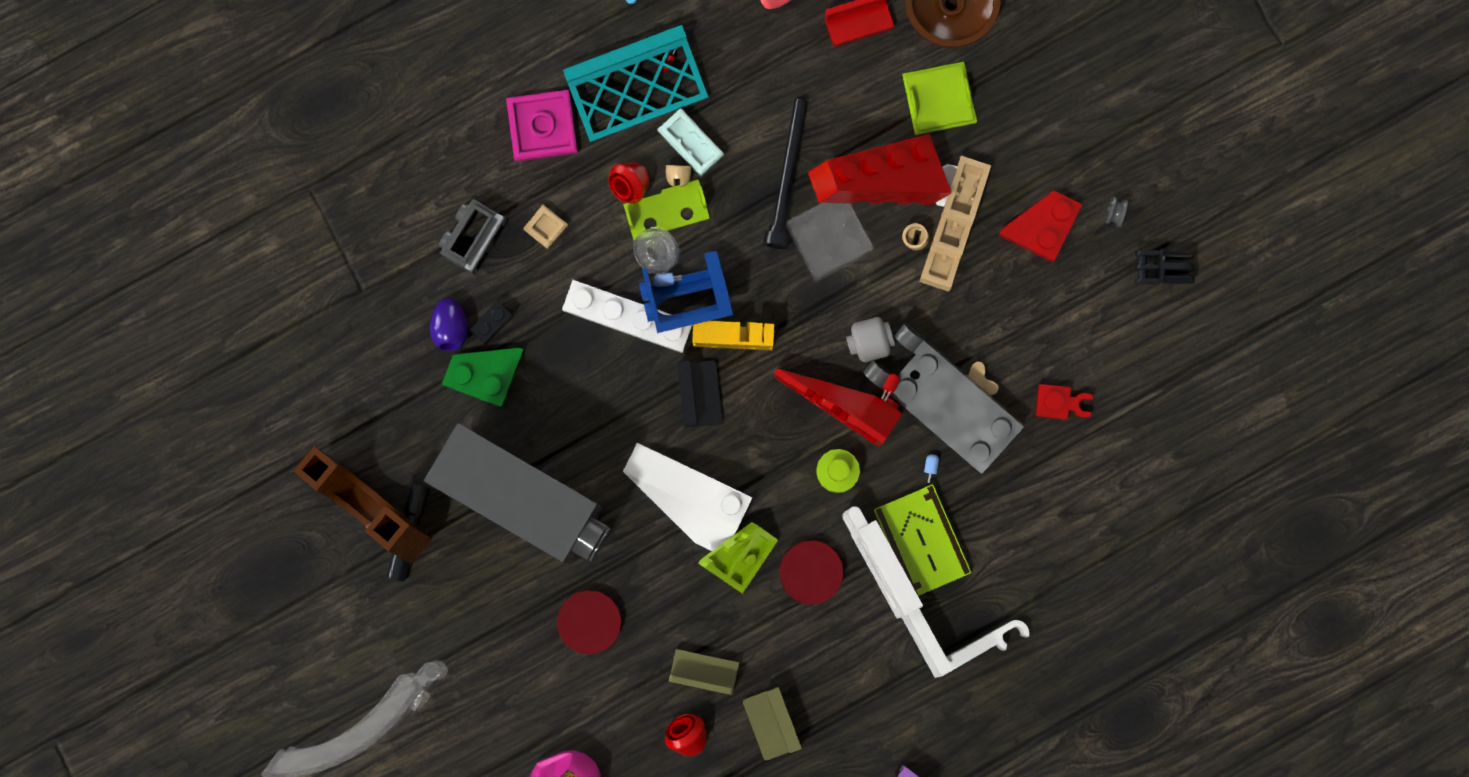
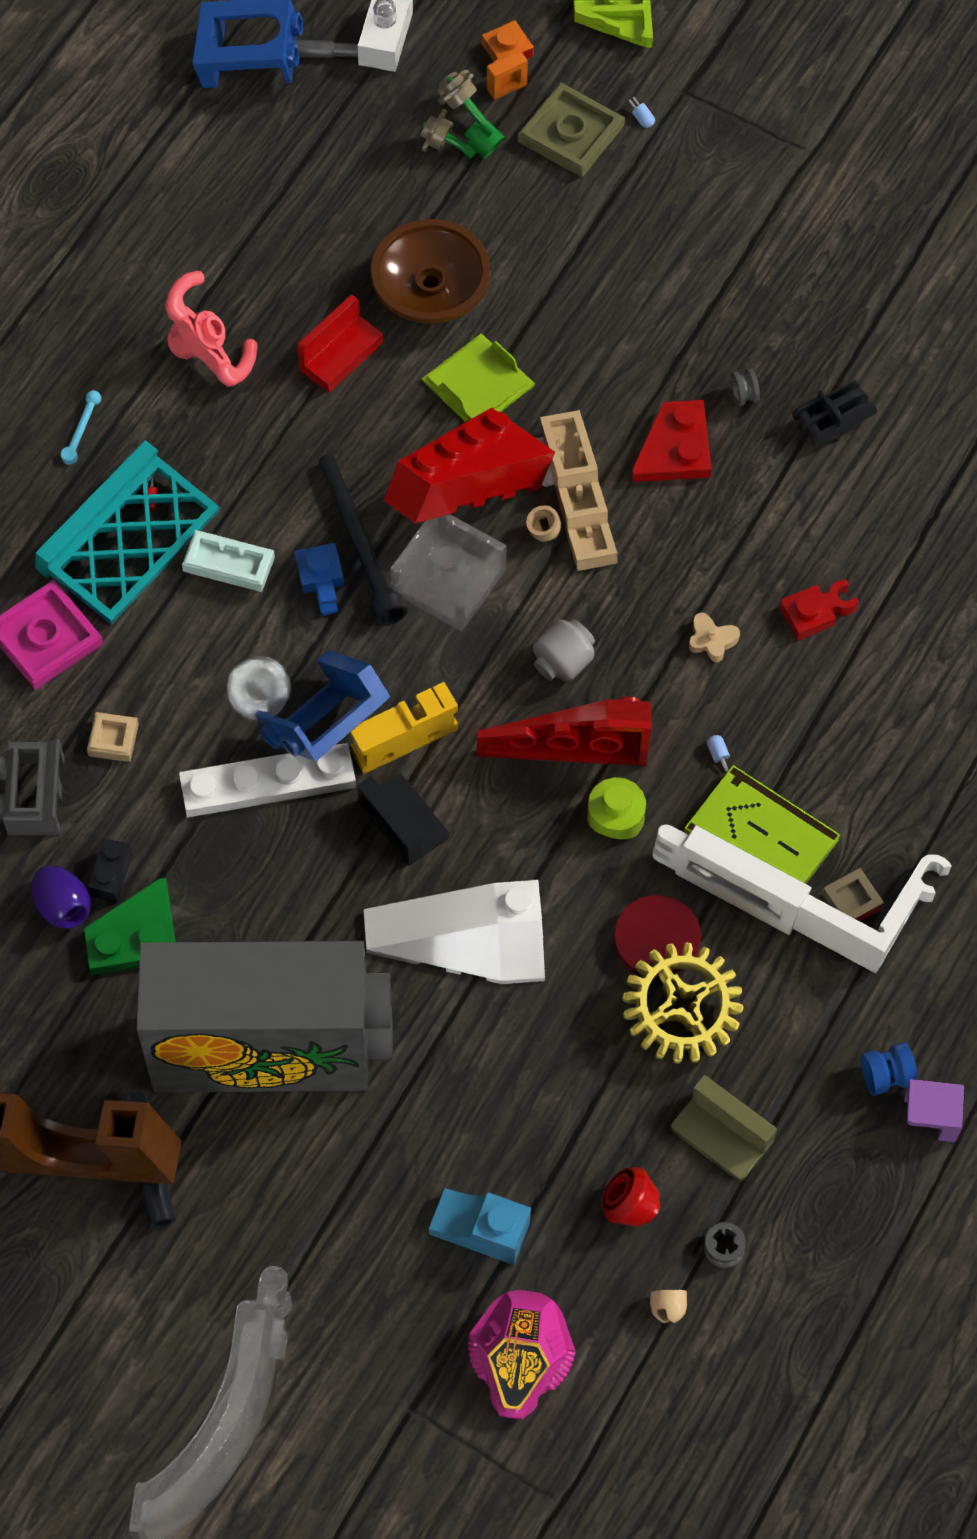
camera: 30 degrees left, 20 degrees down
dark red tile [557,590,622,655] -> none
red cone [608,162,650,204] -> none
lime piece [623,179,710,240] -> none
light blue piece [653,273,682,287] -> none
tan hinge [666,165,691,187] -> none
olive panel [669,649,739,695] -> none
lime wing [698,522,778,594] -> none
dark grey hinge [863,323,1025,474] -> none
red piece [881,373,900,401] -> none
none -> blue plate [294,543,344,616]
none -> dark azure arch [429,1188,531,1265]
none -> light yellow gear [622,943,743,1064]
none -> dark tan plate [822,868,884,922]
none -> blue wheel [860,1042,918,1096]

